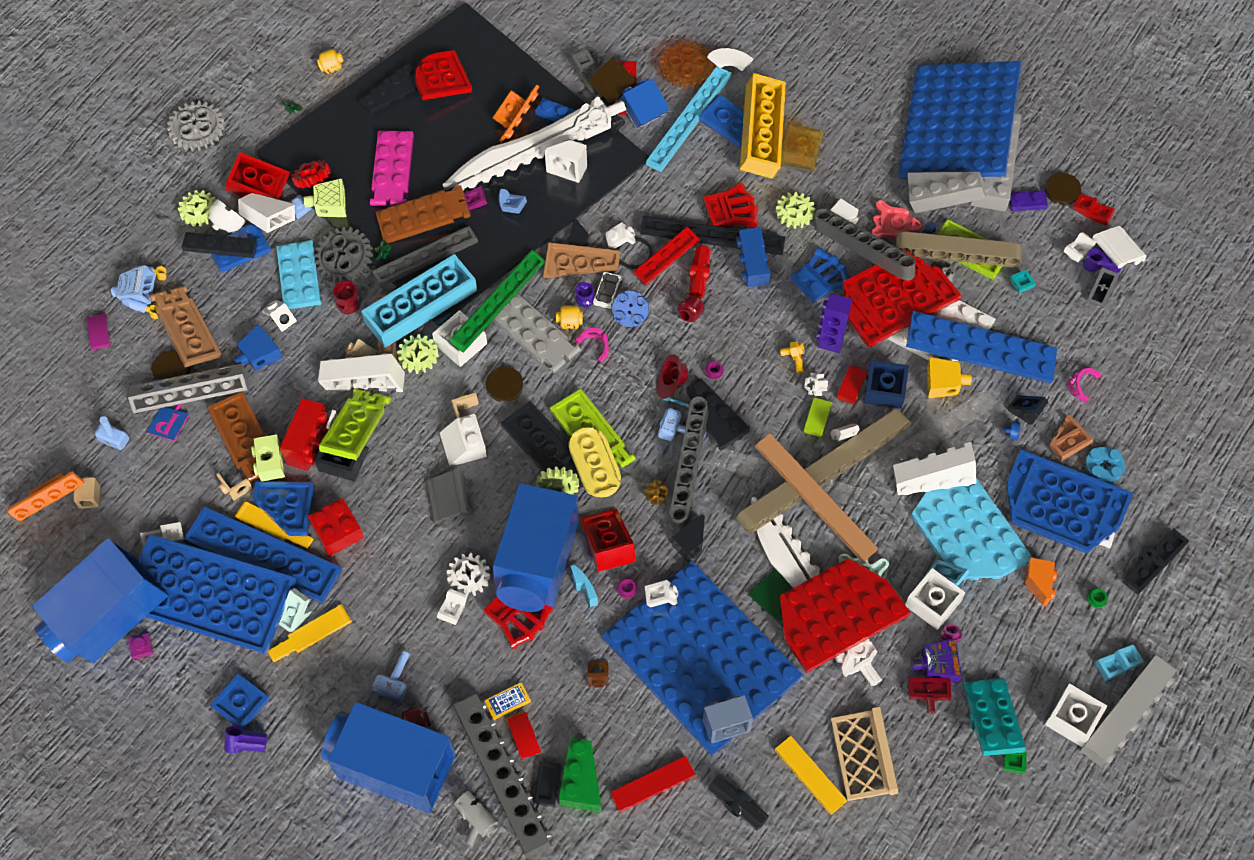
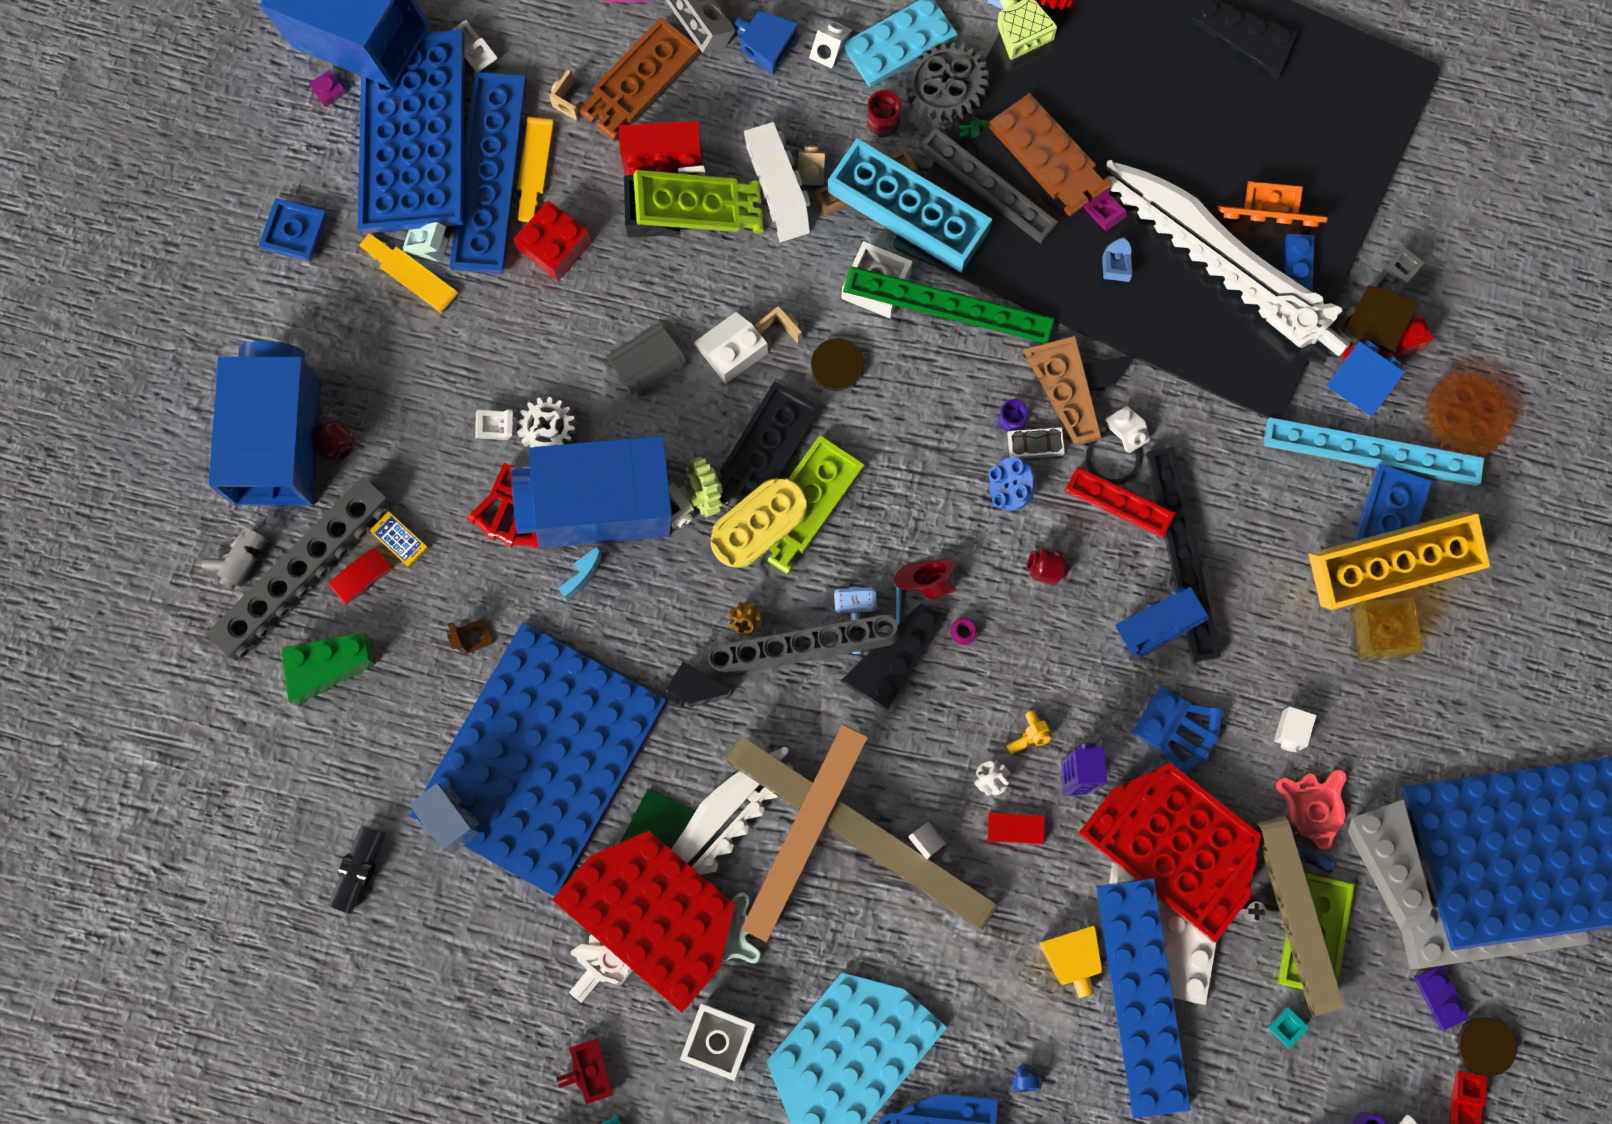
camera: 70 degrees right, 15 degrees up
dark purple piece [224,725,267,754] -> none
yellowish green brick [251,434,285,481] -> none
blue plate [253,482,315,536] -> none
dark pink hinge [370,131,414,206] -> none
light blue piece [372,651,410,703] -> none
yellowish green gear [397,334,439,374] -> none
red plate [415,50,472,100] -> none
light grey hinge [493,294,581,374] -> none
black tile [534,761,561,807] -> none
white slope [545,140,587,183] -> none
yellow head [556,305,583,329] -> none
dark pink helmet [576,328,609,362] -> none
red slope [579,508,636,572] -> none
red tile [610,756,696,813] -> none
magenta plate [617,579,637,599] -> none
white bracket [645,580,678,607] -> none
red piece [688,245,711,299] -> none
red plate [703,183,758,228] -> none
white tile [707,48,753,71] -> none
yellow tile [775,736,847,815] -> none
yellowish green gear [776,192,815,229] -> none
lime tile [803,398,832,438] -> none
dark grey beam [815,209,915,280] -> none
tan fence [831,707,898,801] -> none
dark blue brick [864,360,909,409] -> none
white wedge [893,442,976,495] -> none
torso [911,639,962,683] -> none
medium azure slope [926,560,969,587] -> none
magenta plate [941,624,962,642] -> none
black slope [1007,395,1049,425] -> none
white bracket [1063,232,1096,262] -> none

